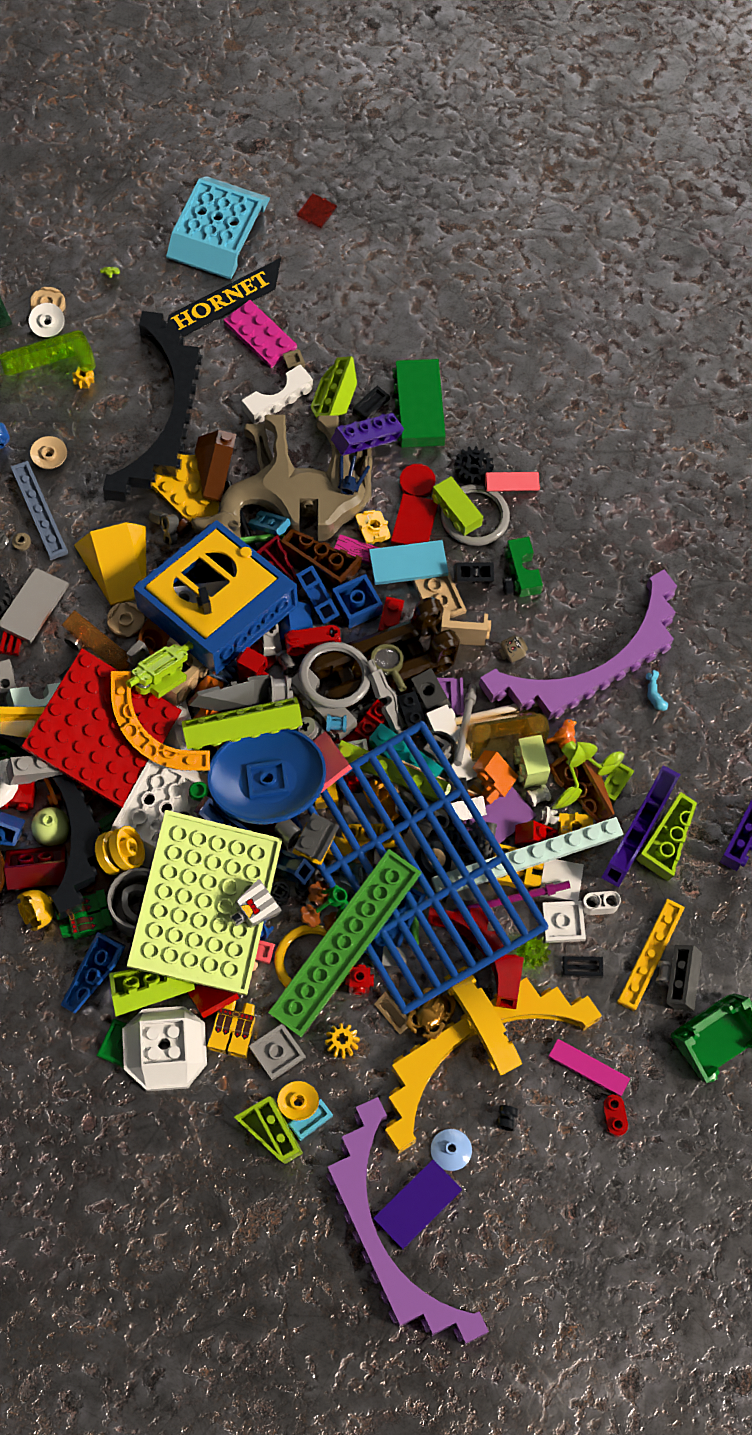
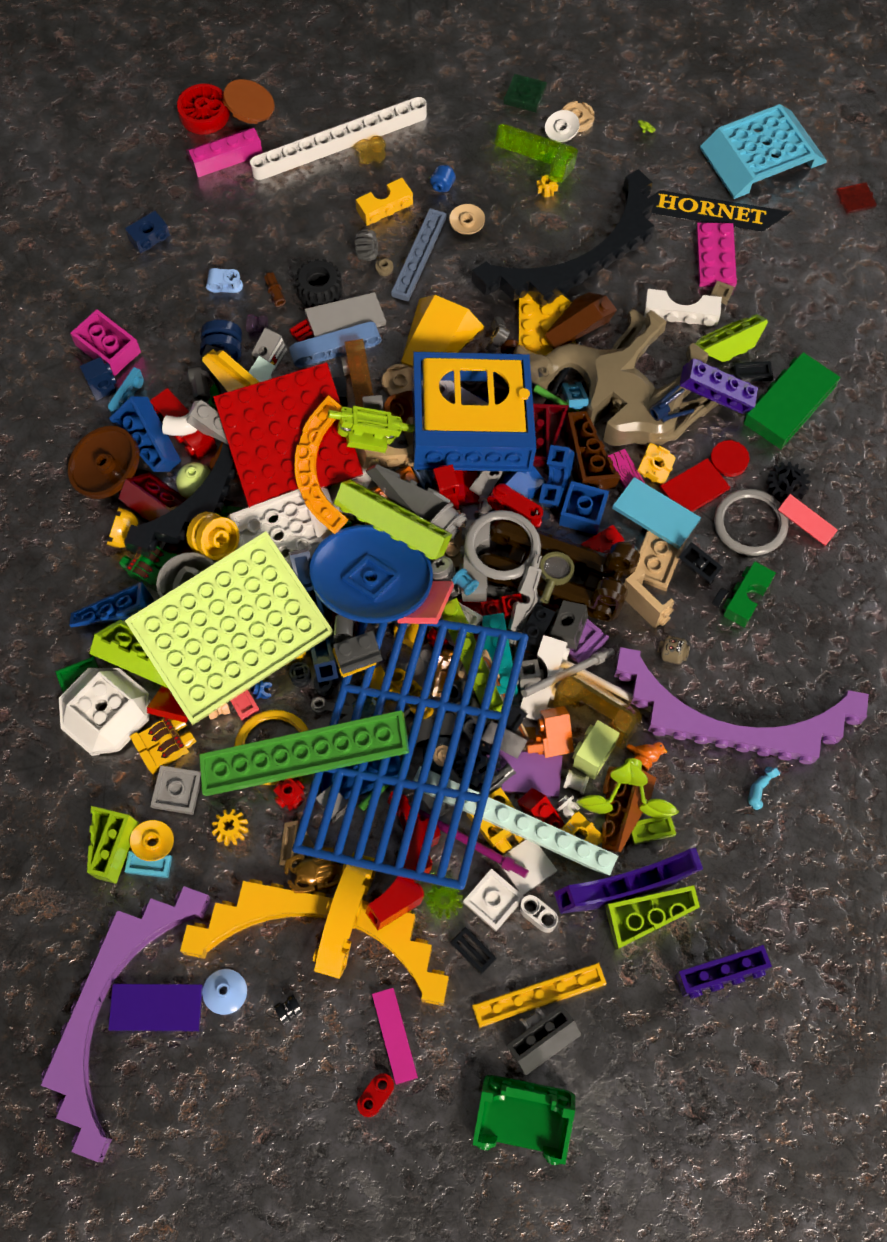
camera: 50 degrees right, 0 degrees up
green plate [189,782,209,802] -> none
black plate [196,587,212,615] -> none
torso [230,879,282,928] -> none
dark orange plant [300,881,349,931] -> none
lime brick [432,476,483,536] -> none
none -> medium blue beam [289,322,382,368]

